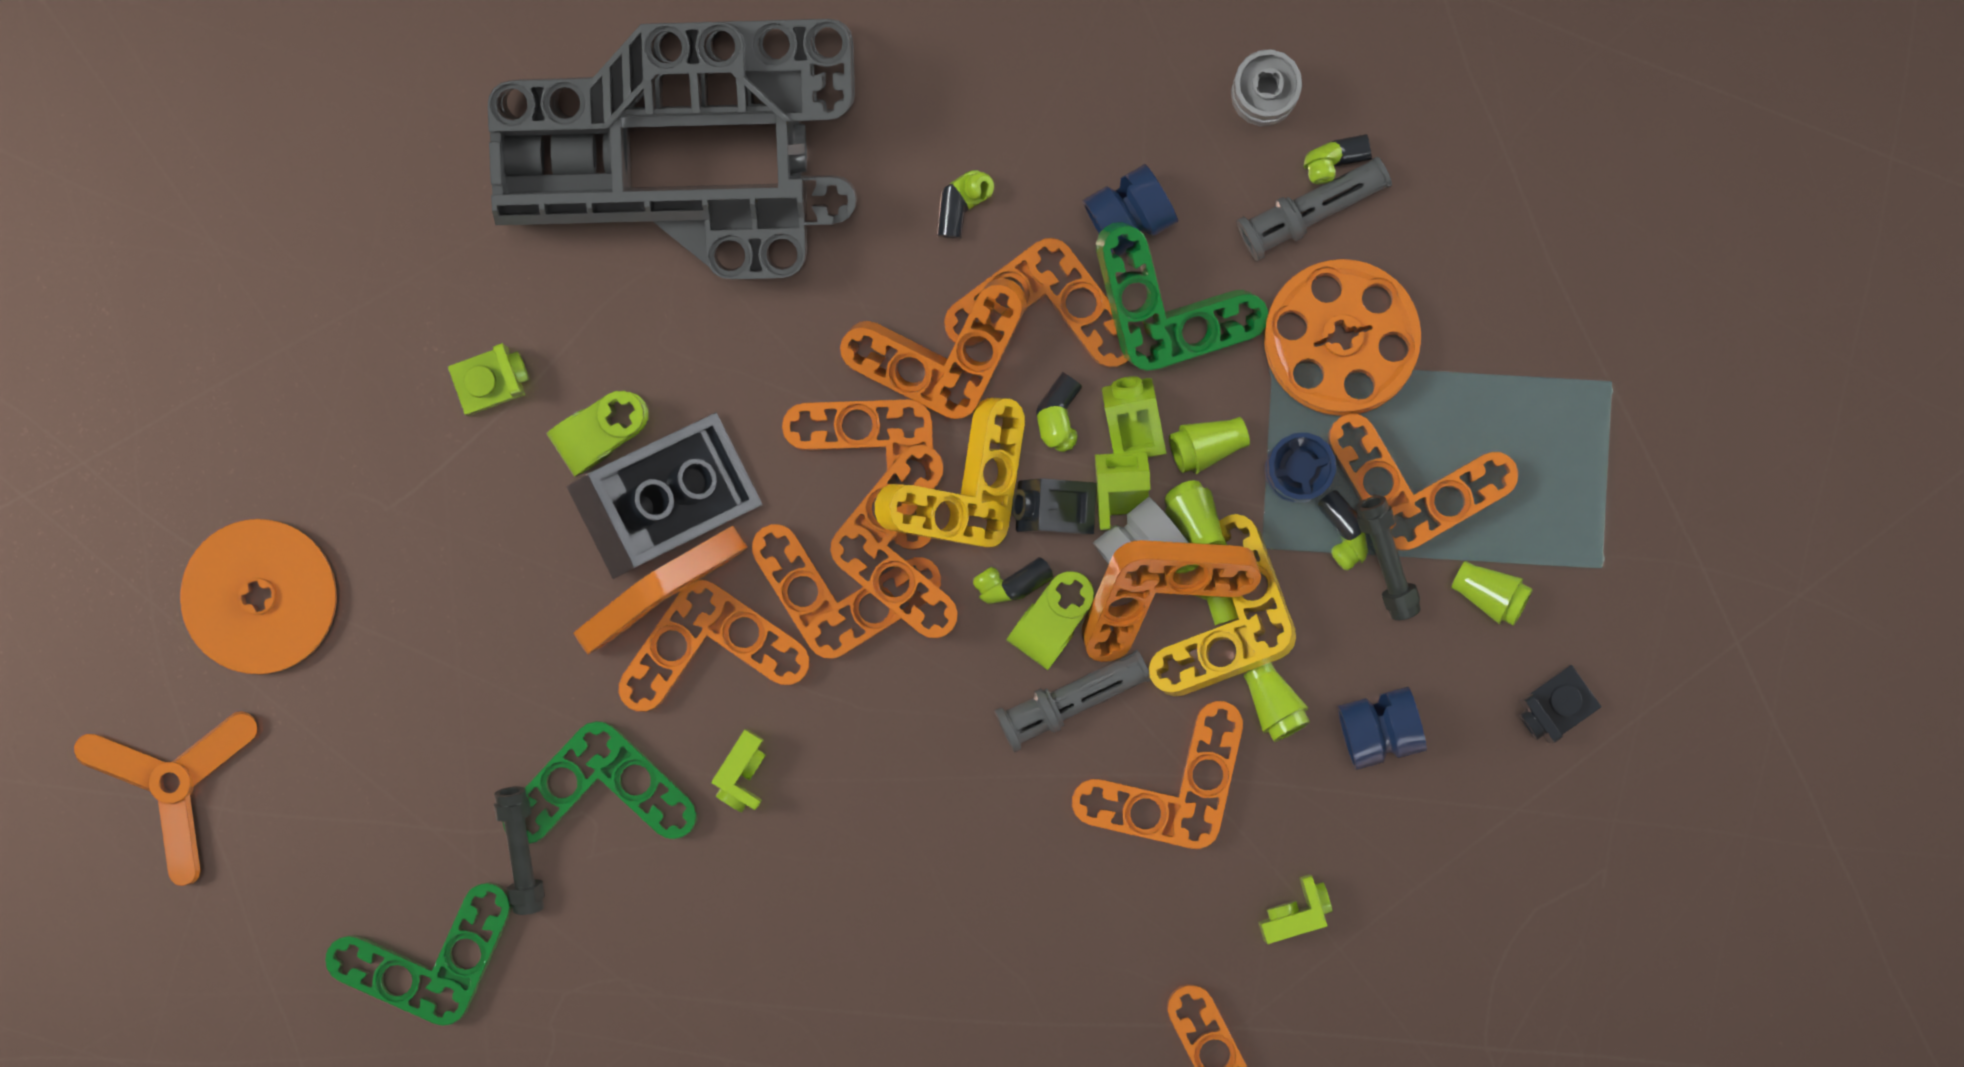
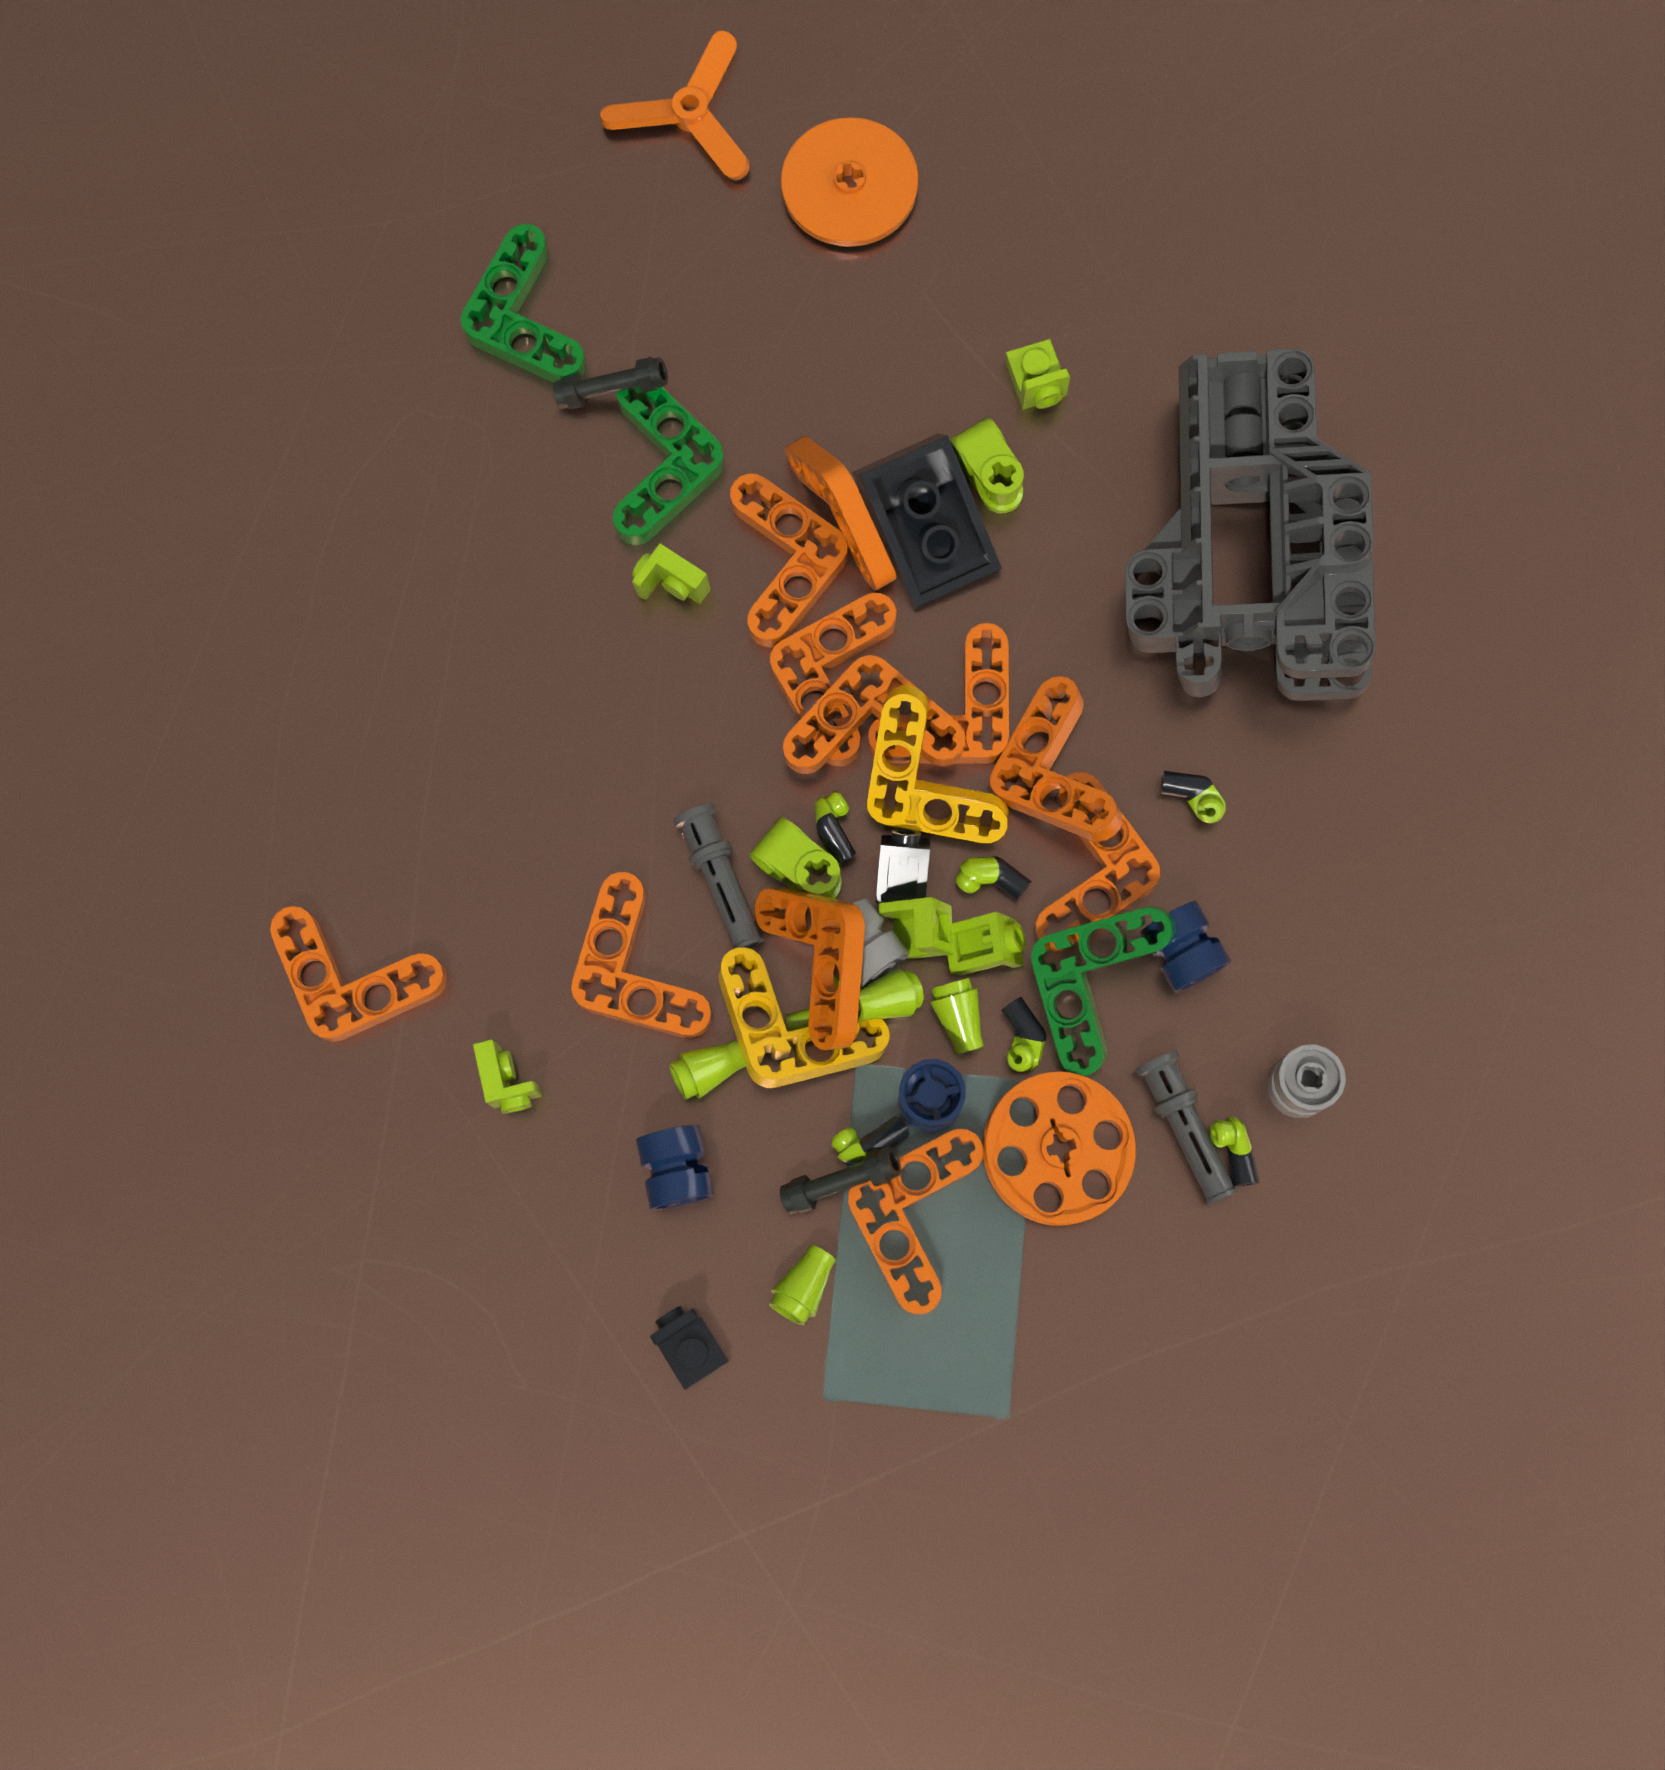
camera: 90 degrees right, 10 degrees down
none -> arm [1001,997,1047,1072]

